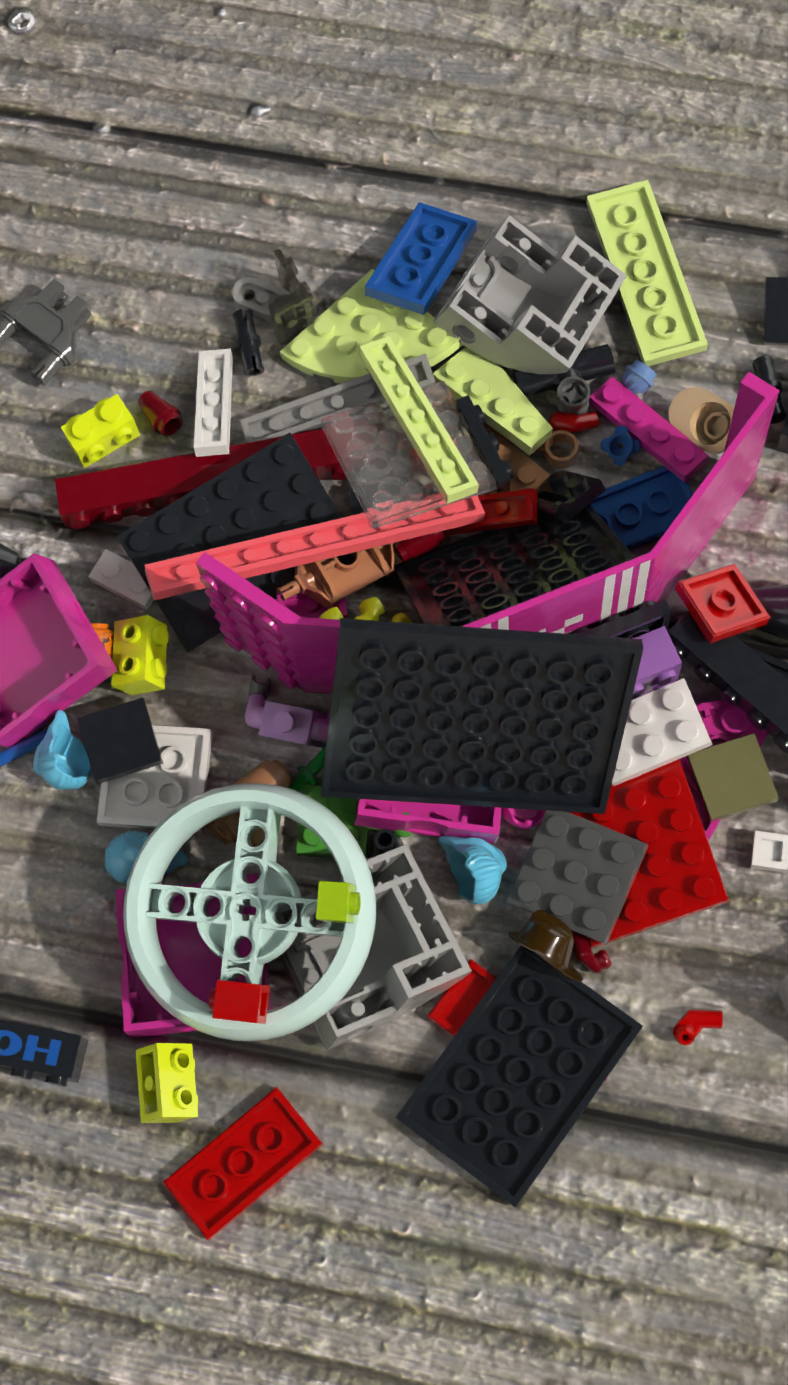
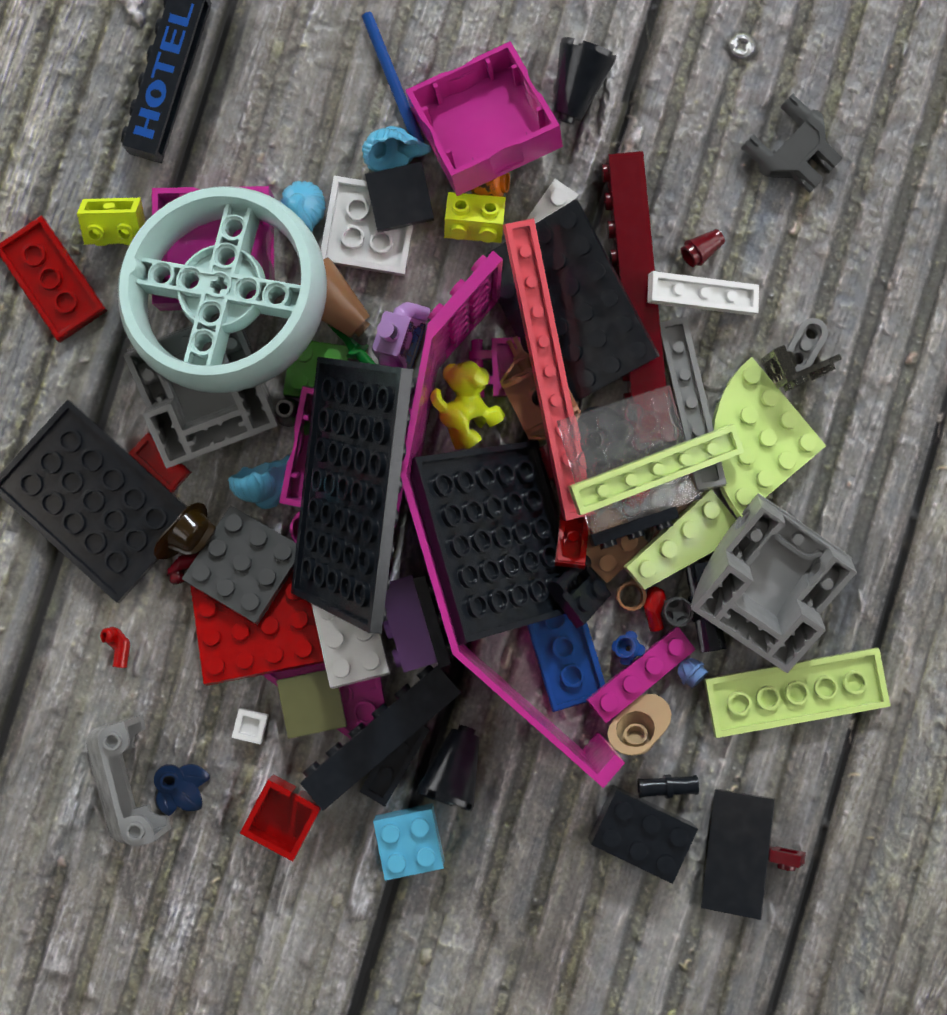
camera: 90 degrees right, 15 degrees up
neon yellow brick [61,394,140,469] -> none
red brick [209,980,270,1024] -> none
black pin [232,309,265,377] -> none
lime plate [316,881,361,924] -> none
blue plate [365,202,477,315] -> none
red tile [675,564,771,643] -> none

